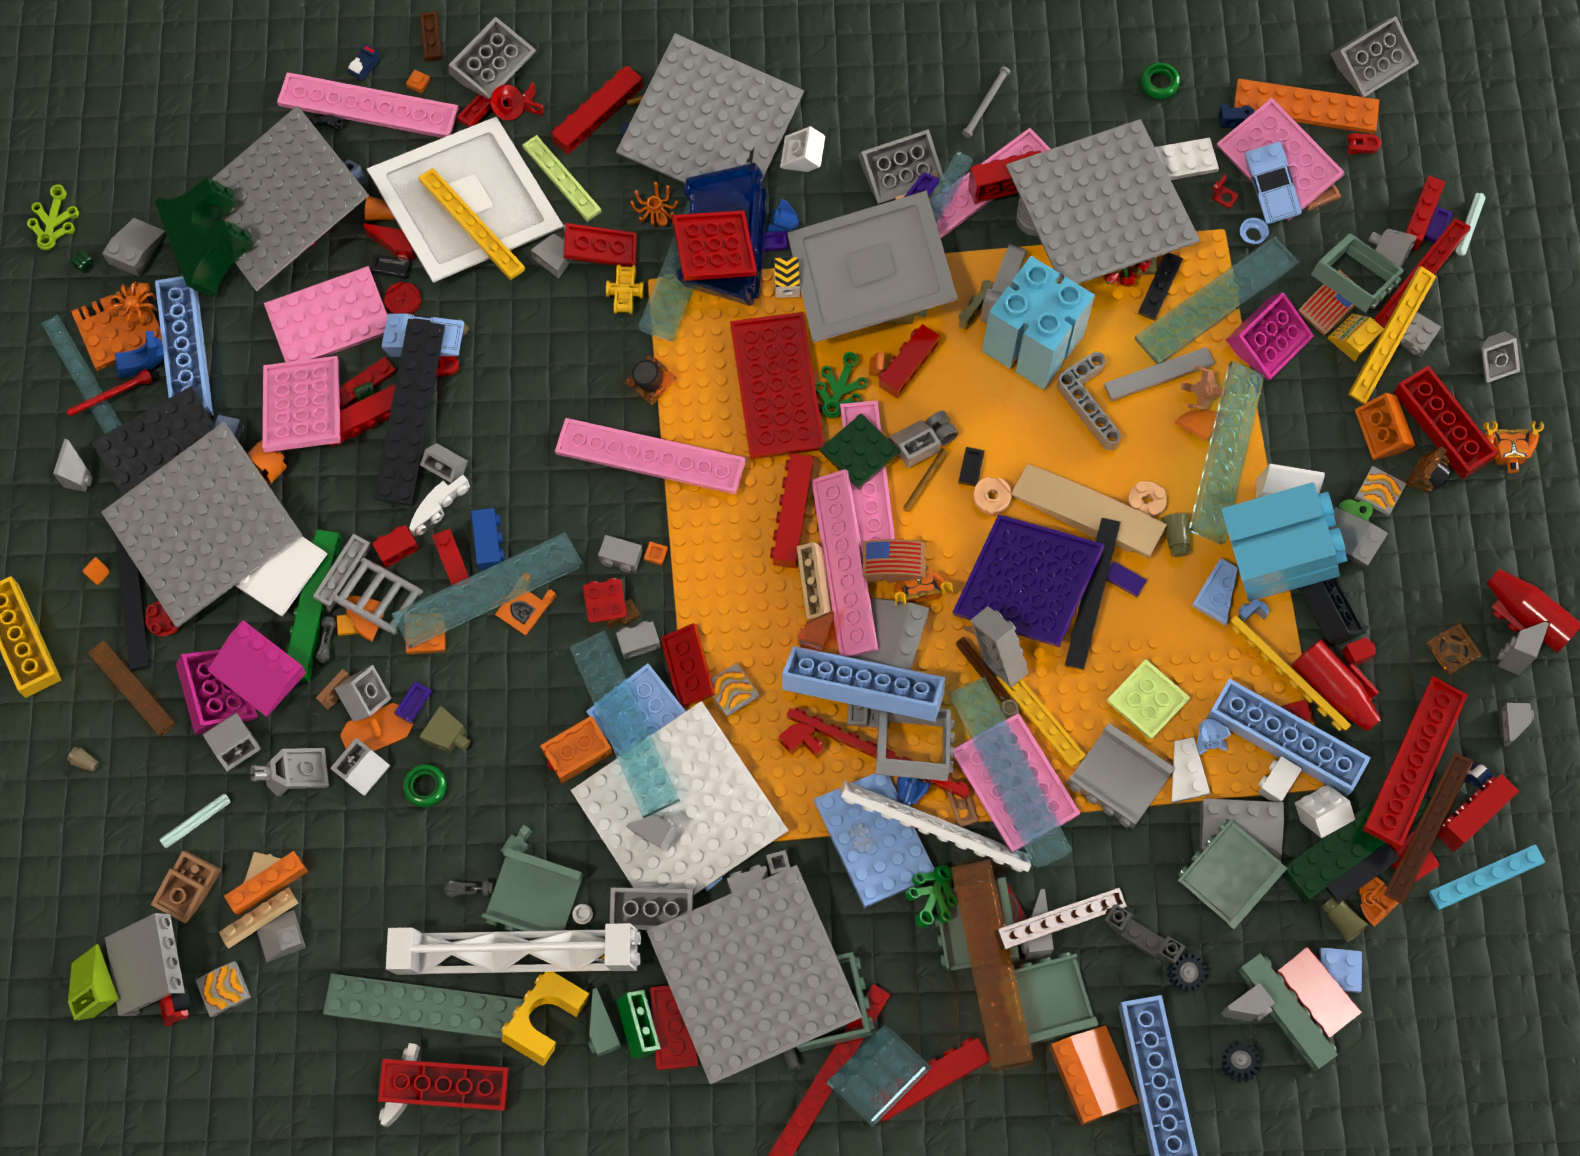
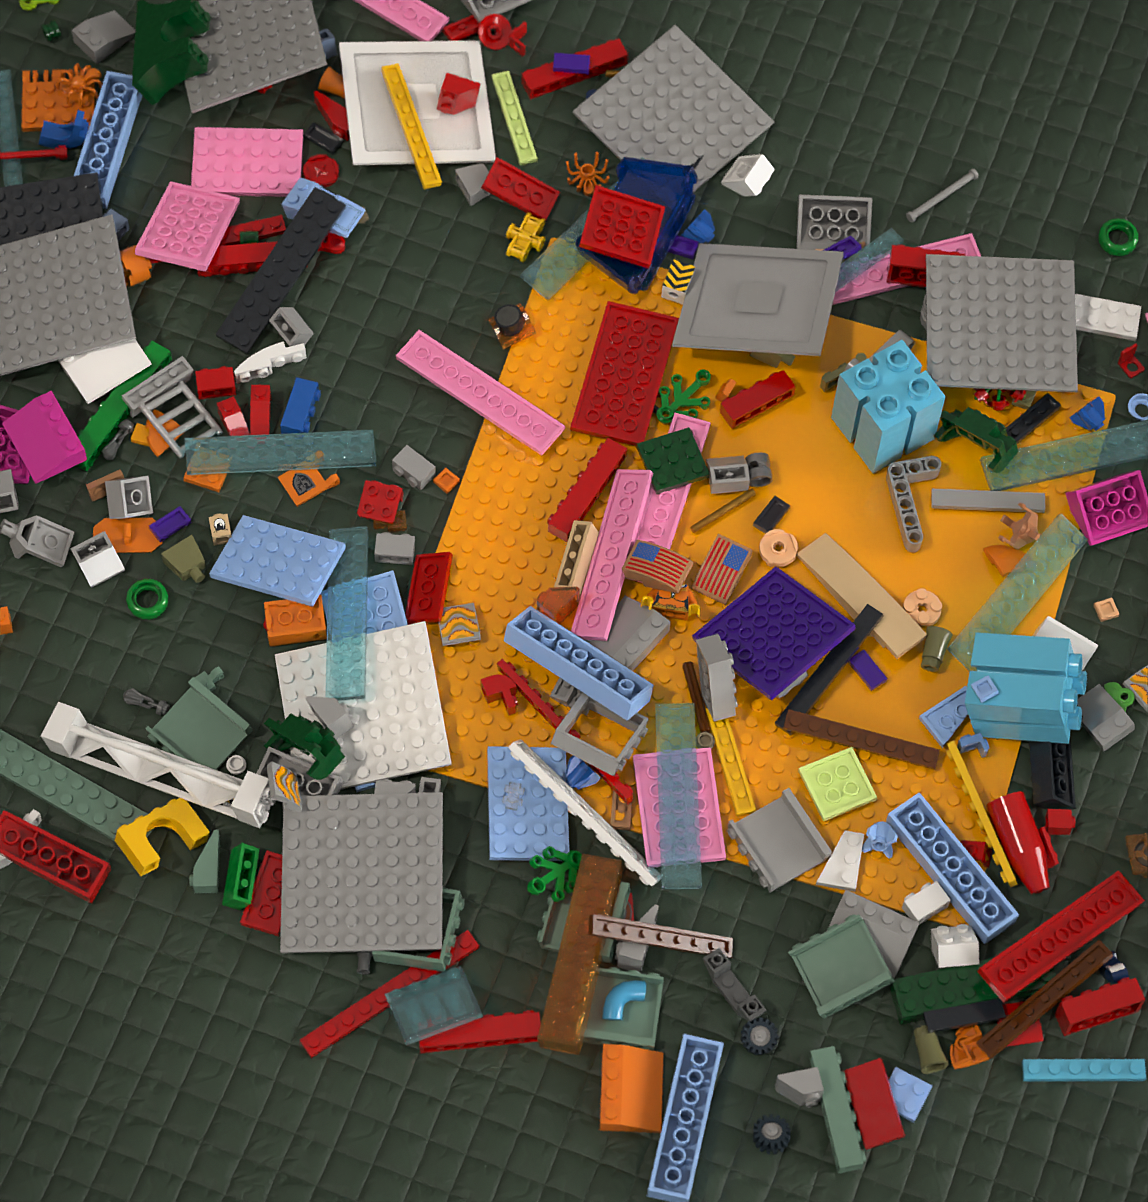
camera: 20 degrees right, 5 degrees down
none -> tan brick [209,514,232,546]
none -> light blue plate [209,515,346,607]
none -> red slope [216,396,250,444]
none -> dark green piece [264,713,345,780]
none -> slope [267,762,302,812]
none -> red slope [436,72,481,115]
none -> dark purple tile [553,53,590,74]
none -> dark azure cylinder [602,980,646,1020]
none -> slope [691,534,752,605]
none -> reddish brown plate [783,709,940,770]
none -> dark green piece [934,407,1019,473]
none -> light blue plate [971,675,999,703]
none -> blue brick [1069,396,1105,431]
none -> light nougat tile [1093,598,1119,622]

